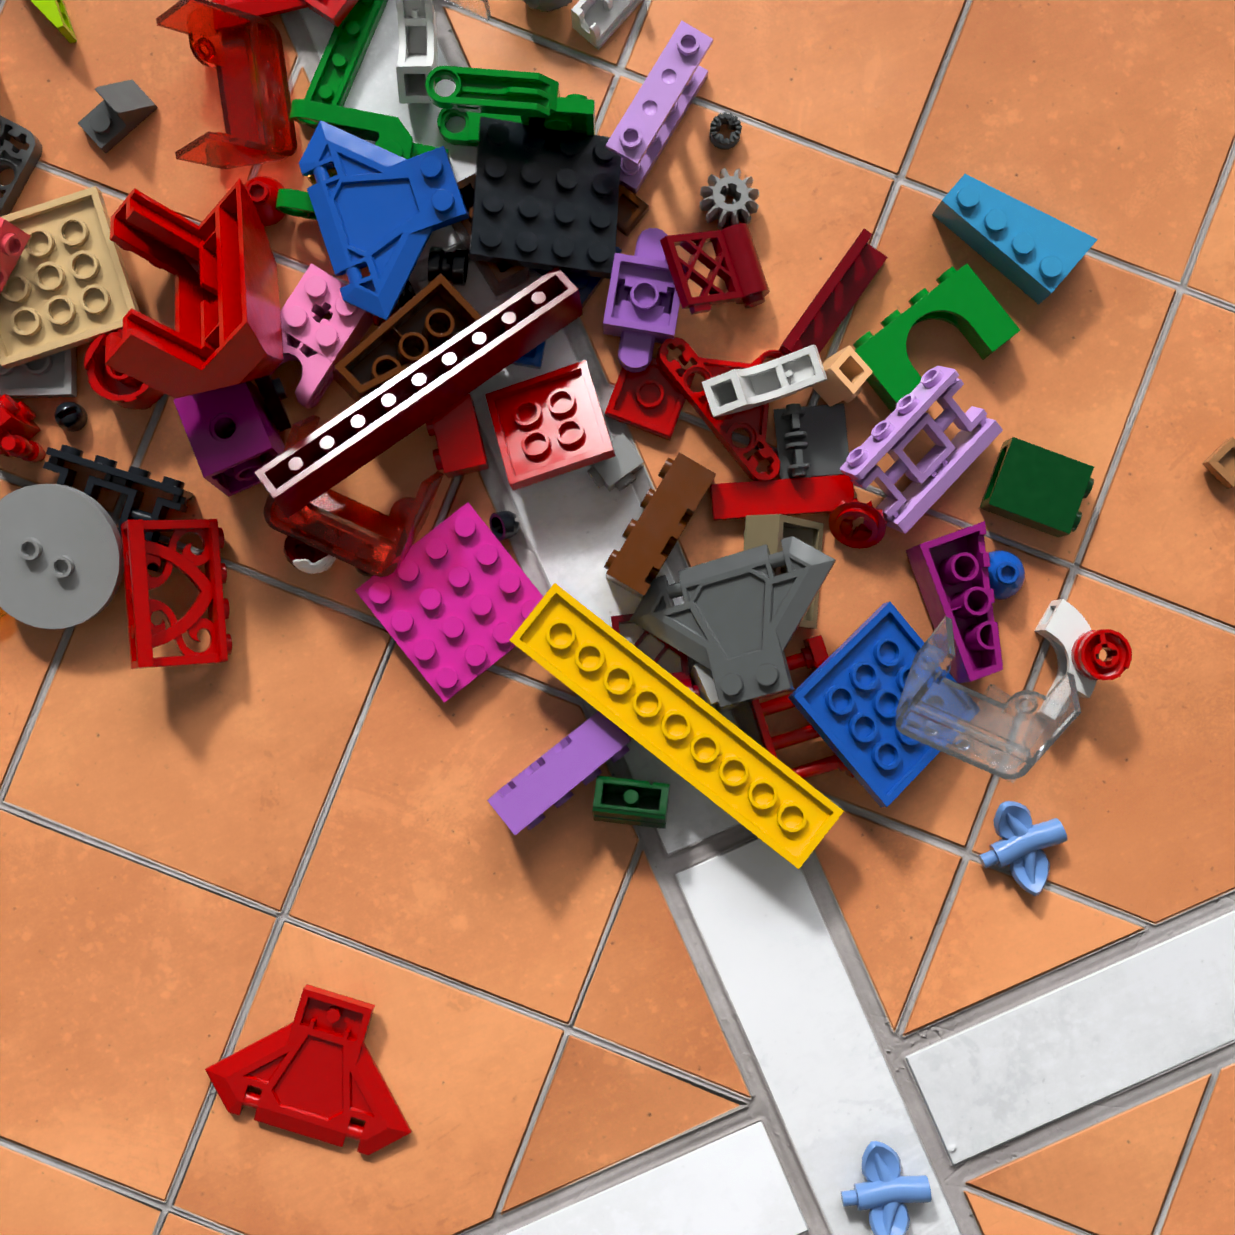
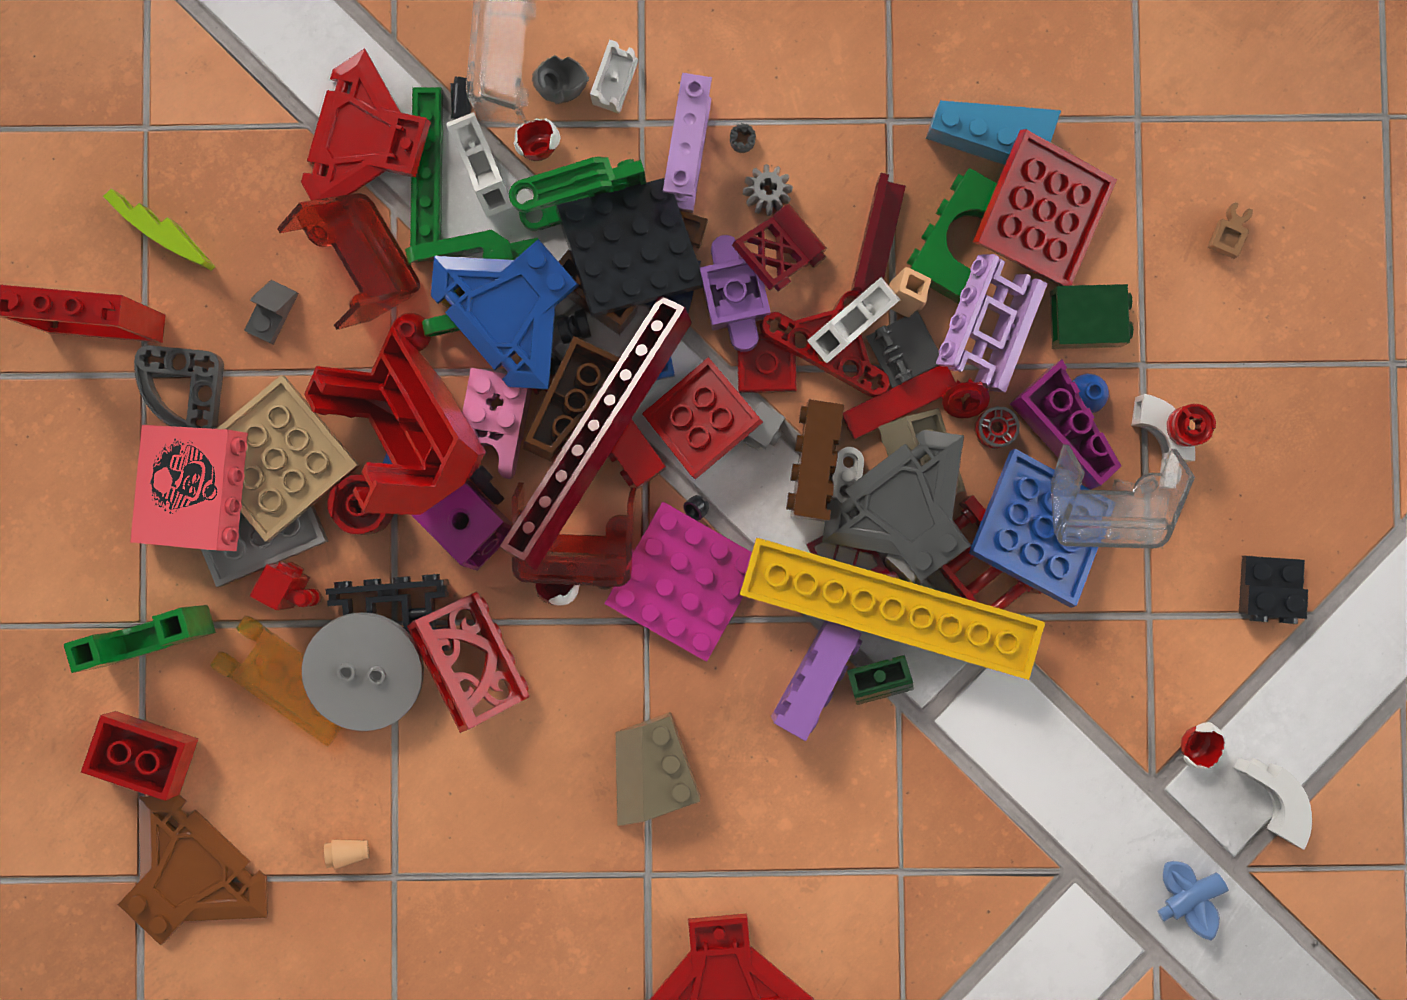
camera: 20 degrees left, 0 degrees up
black hinge [54,402,87,432] -> none
medium blue plant [979,801,1068,896] -> none
none -> red hair [514,118,561,161]
none -> dark tan wedge [615,712,700,826]
none -> white plate [831,447,864,503]
none -> red plate [973,129,1117,286]
none -> red wheel [974,406,1020,449]
none -> red hair [1180,722,1227,769]
none -> white arch [1233,758,1312,850]
none -> black plate [1239,556,1308,624]

